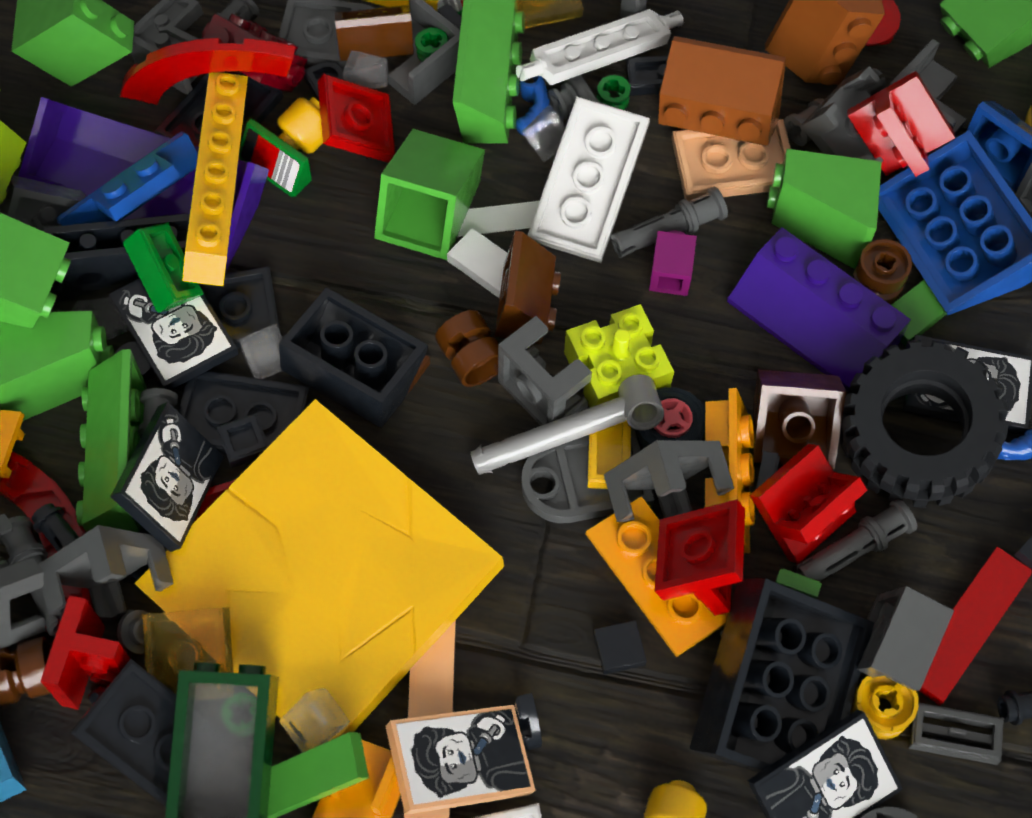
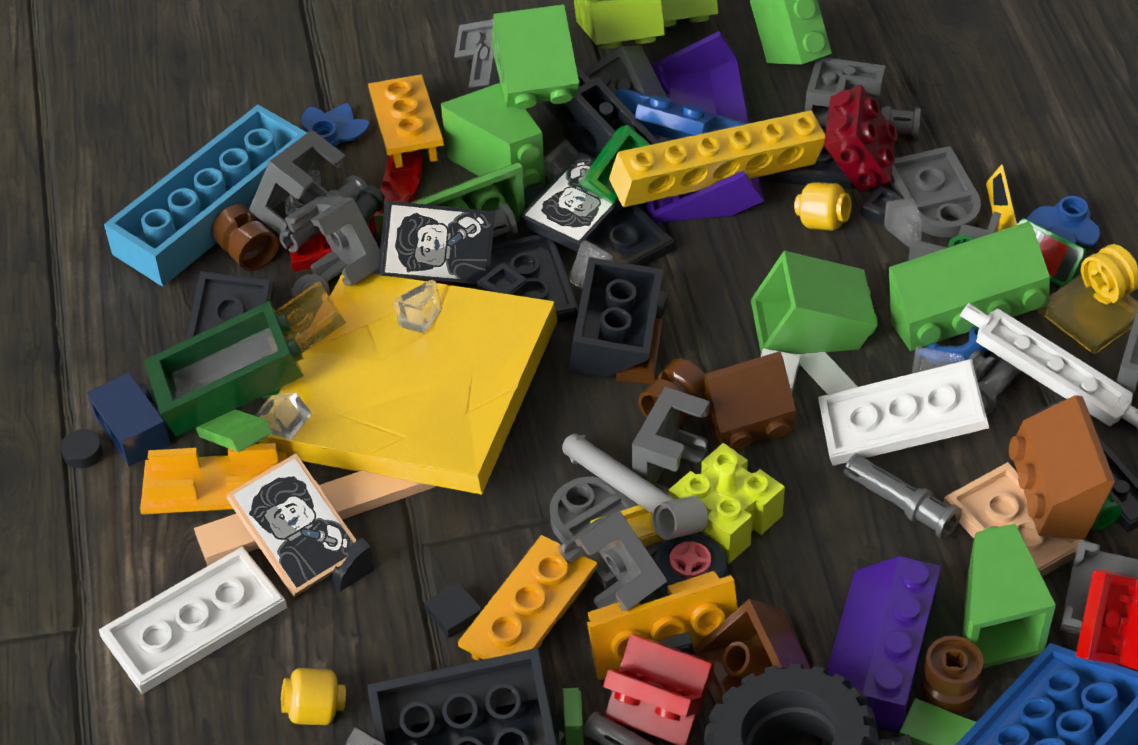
camera: 70 degrees right, 15 degrees down
red bracket [40,595,130,710] -> none
red tile [120,38,295,105] -> none
slope [239,119,312,197] -> none
red tile [318,74,395,163] -> none
reddish brown slope [335,5,414,62] -> none
green bush [597,75,631,110] -> none
magenta brick [649,231,697,296] -> none
red bracket [654,499,745,616] -> none
none -> clear slope [394,280,442,334]

